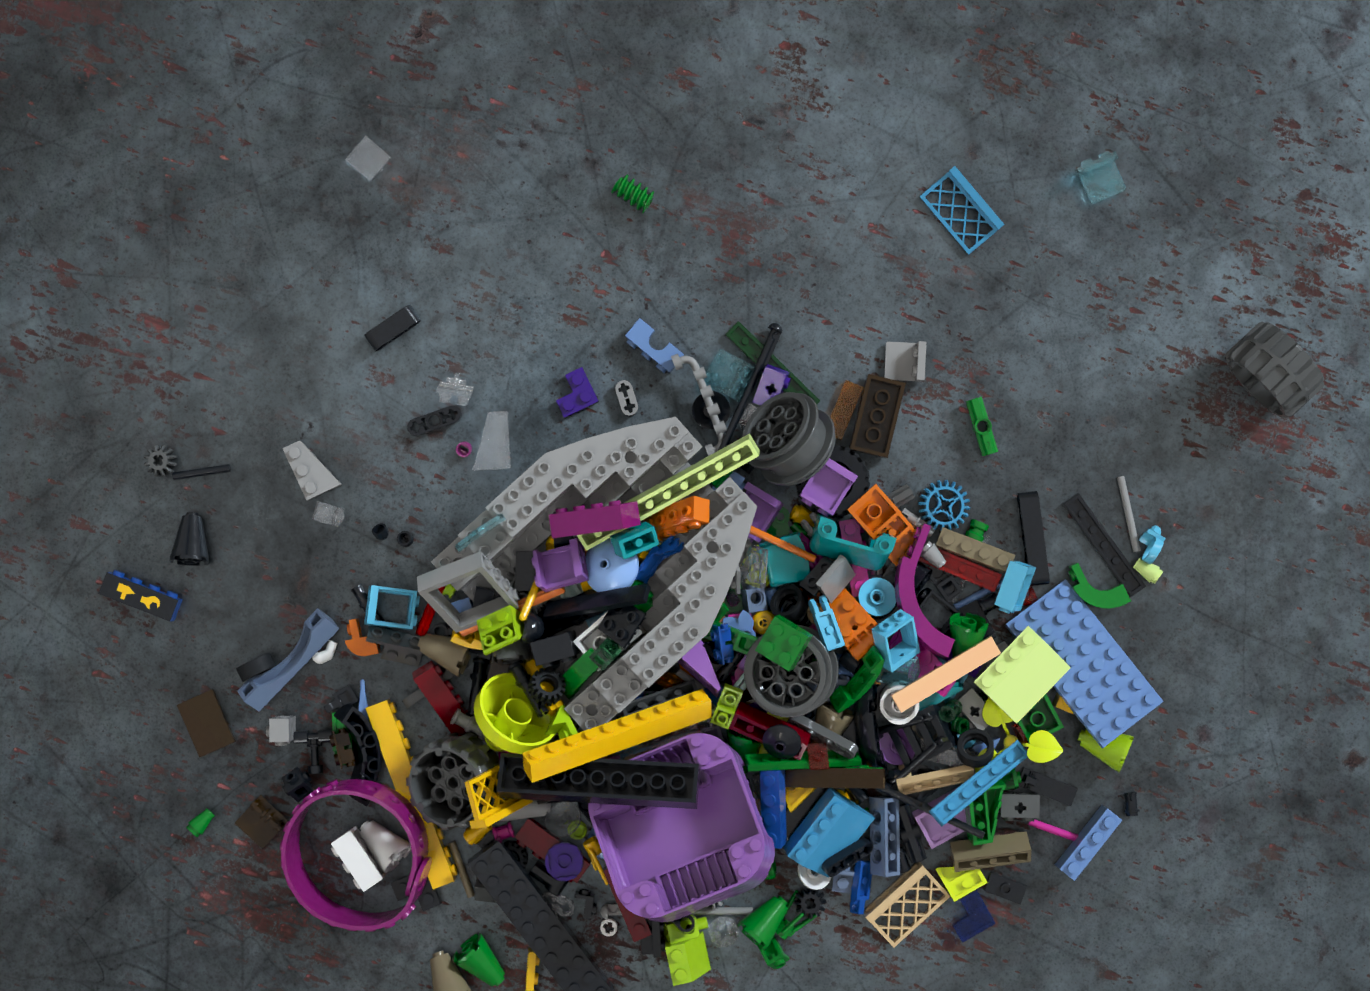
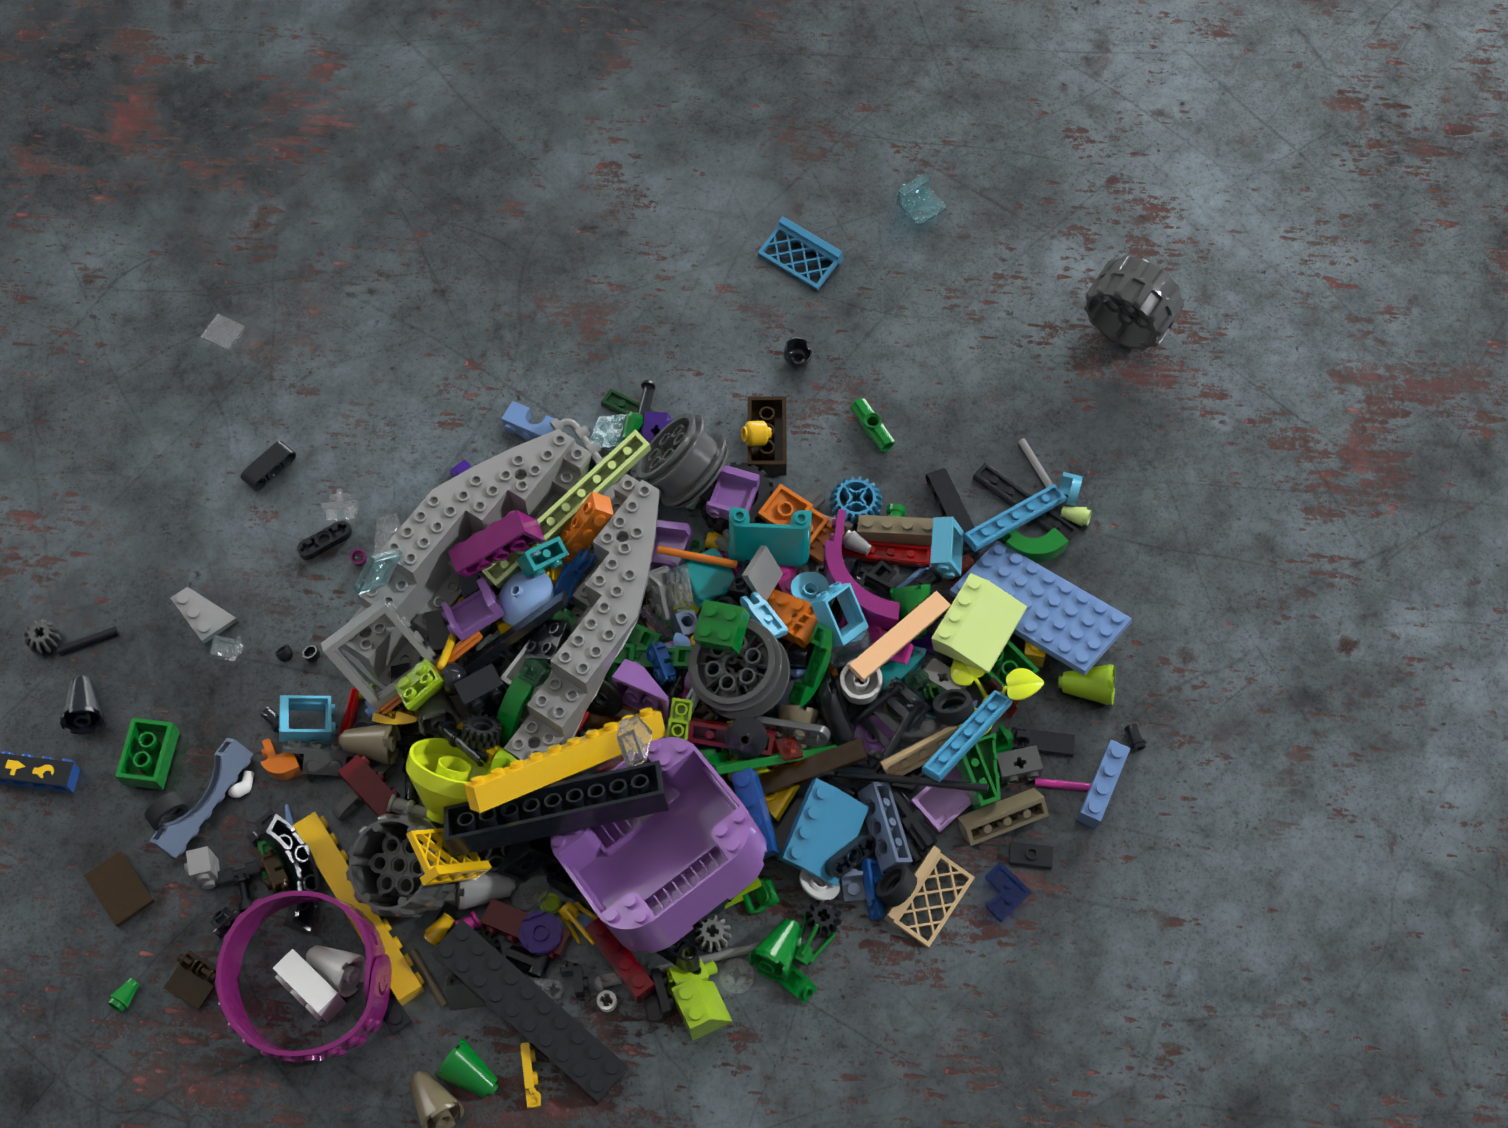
camera: 15 degrees left, 25 degrees down
green piece [611,174,654,214] -> none
clear orange tile [830,380,863,440] -> none
light grey bracket [884,341,926,382] -> none
neon yellow wing [935,867,988,902] -> none
none -> green brick [115,718,179,790]
none -> clear slope [617,715,653,767]
none -> green cone [621,411,644,440]
none -> yellow head [741,421,772,446]
none -> black hair [783,337,812,368]
none -> black tyre [876,865,917,907]
none -> dark azure tile [962,484,1067,552]

